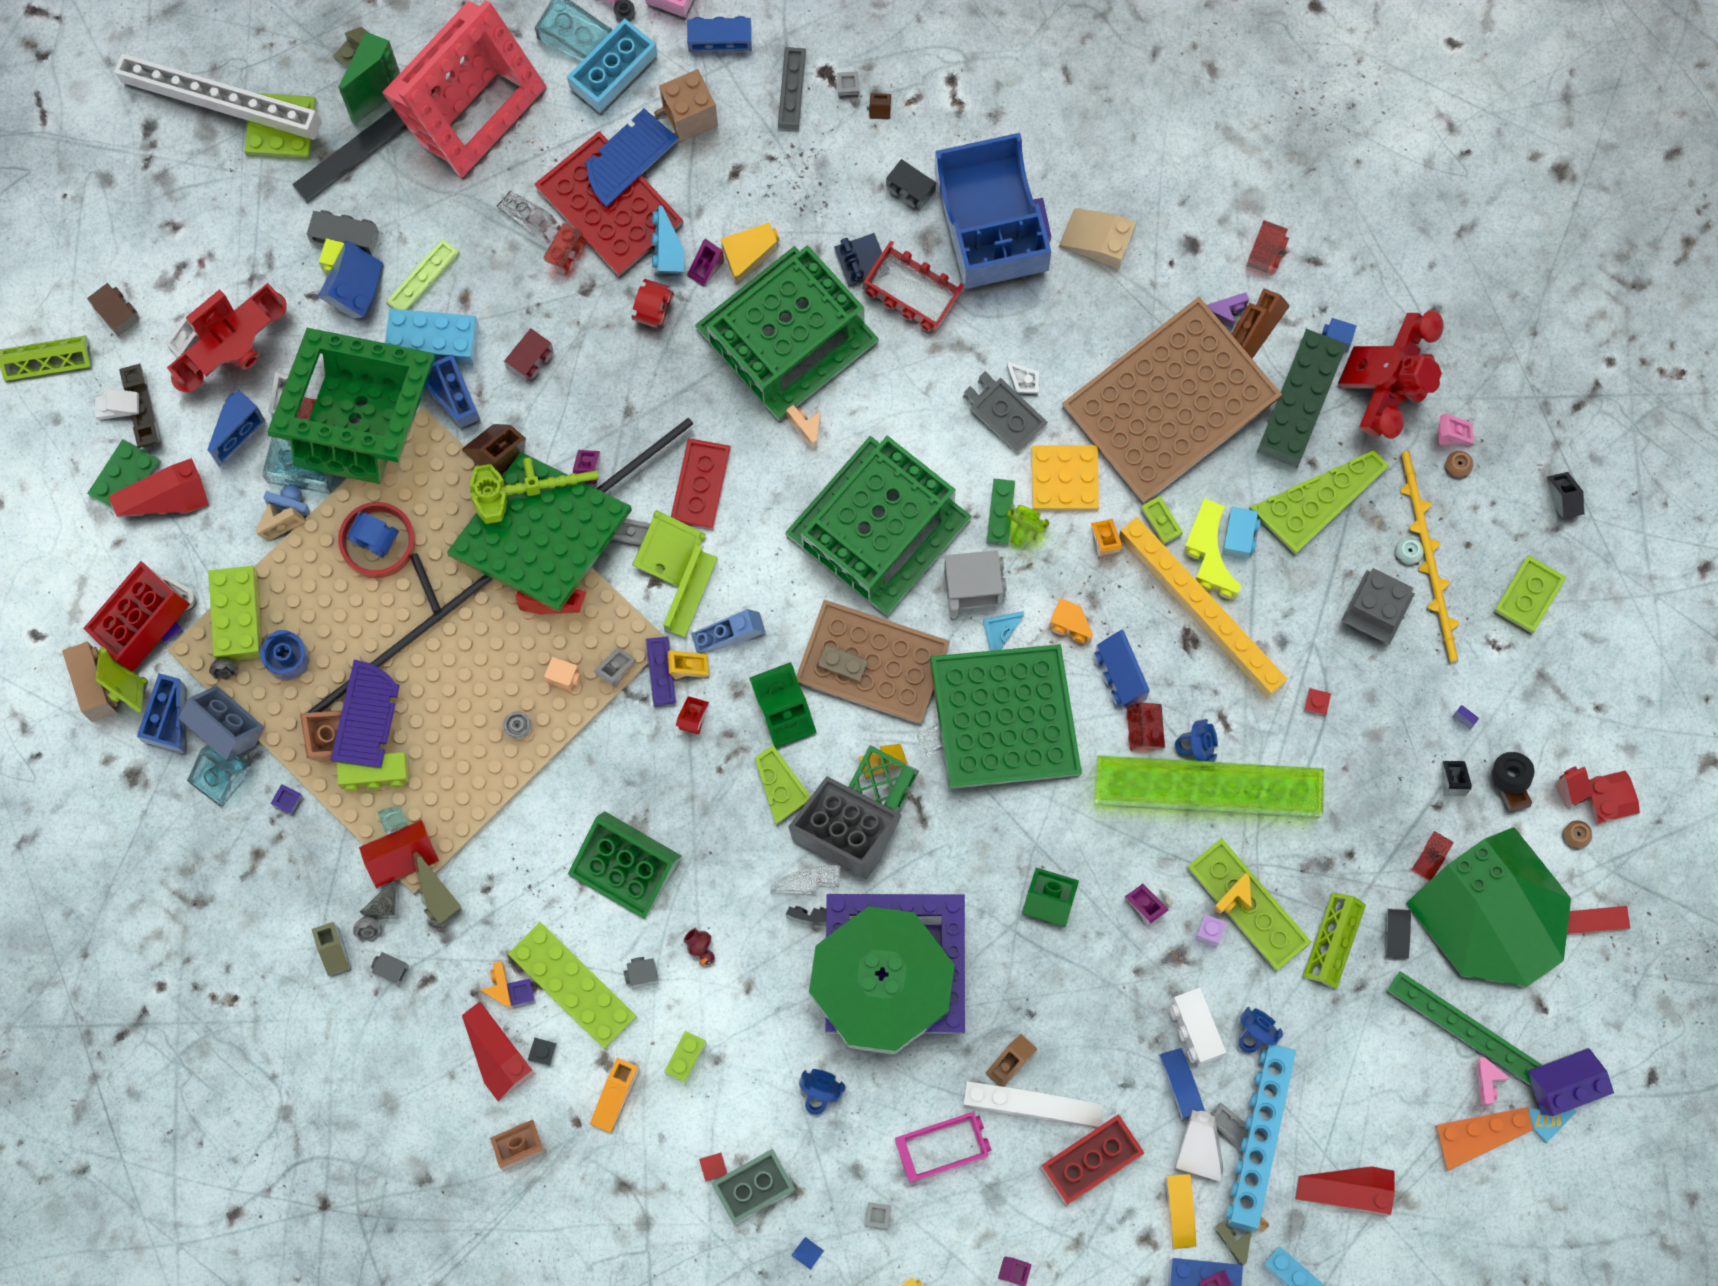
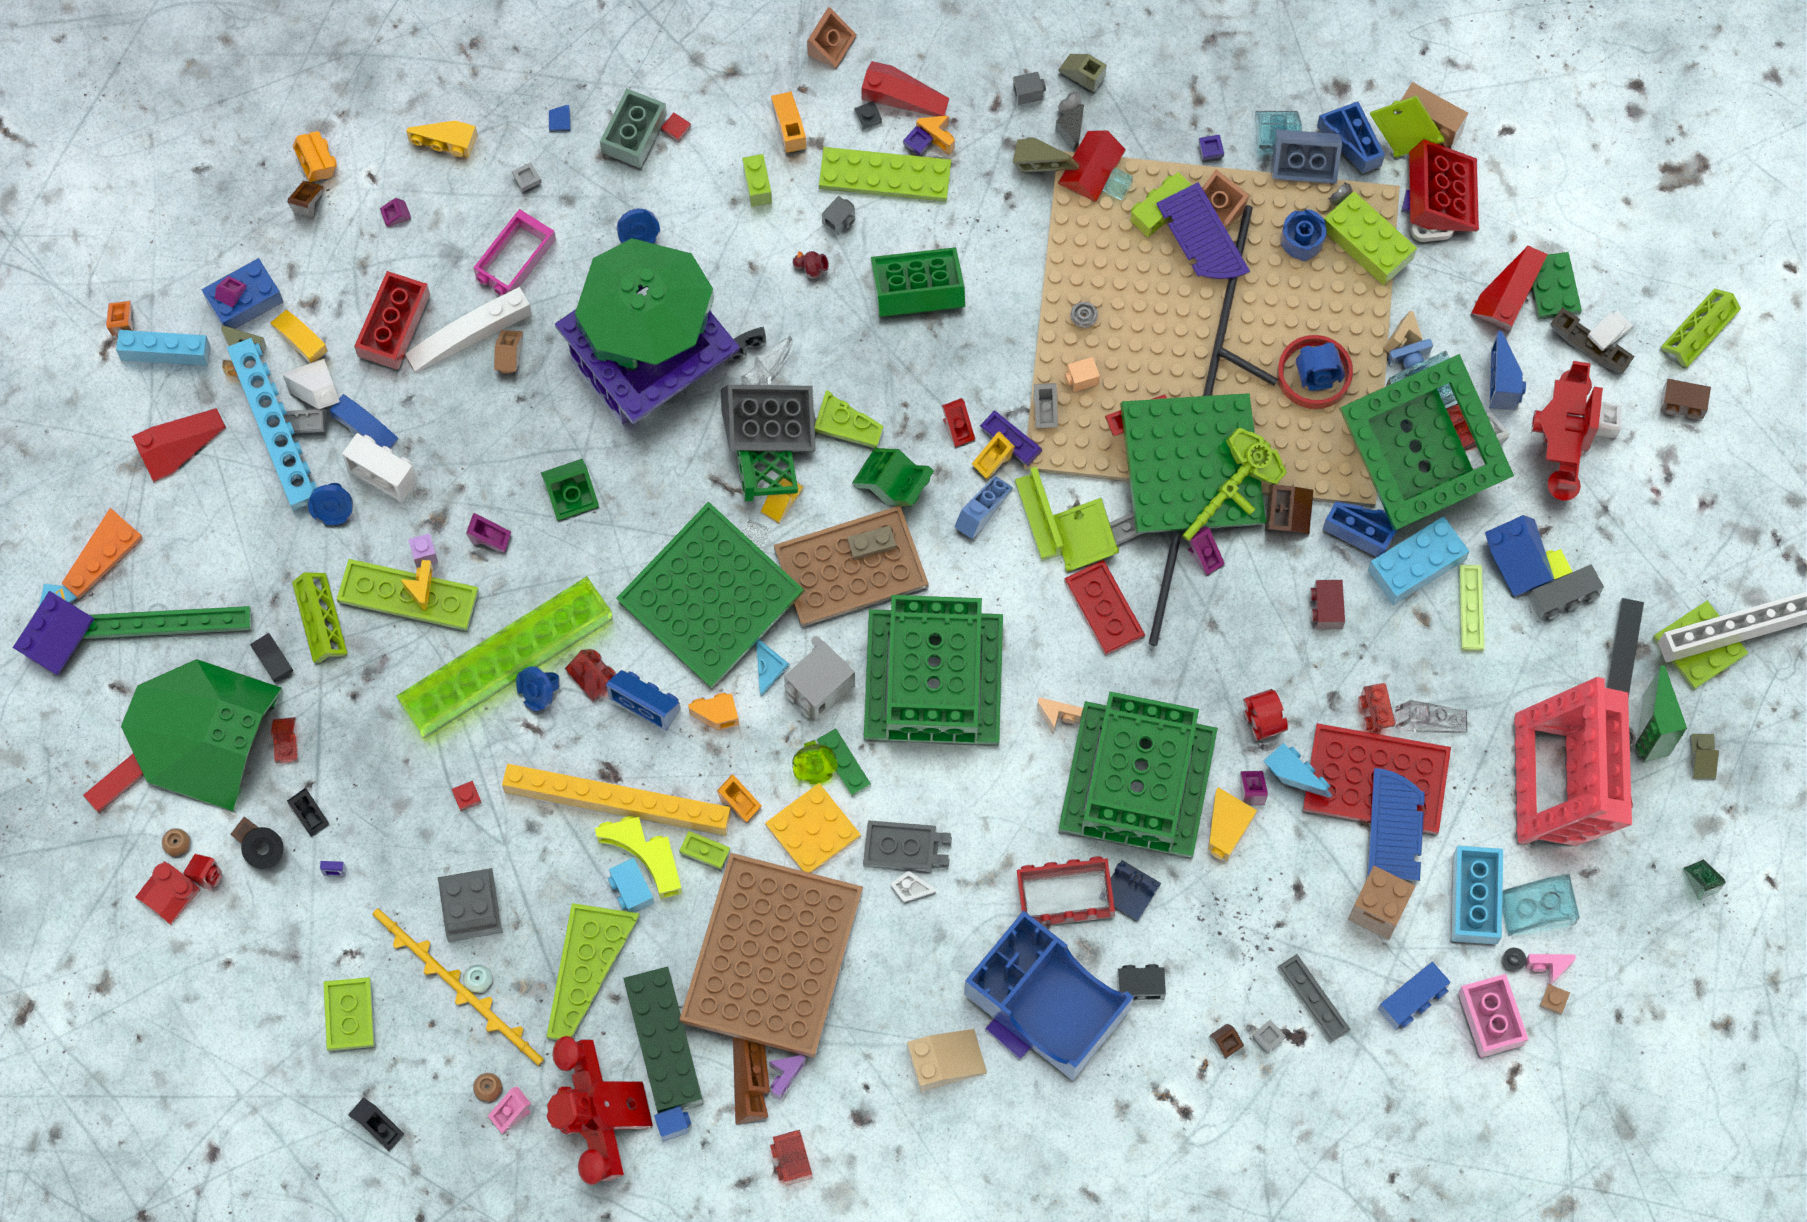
camera: 140 degrees right, 5 degrees down
bright pink slope [1476,1057,1510,1106] -> none

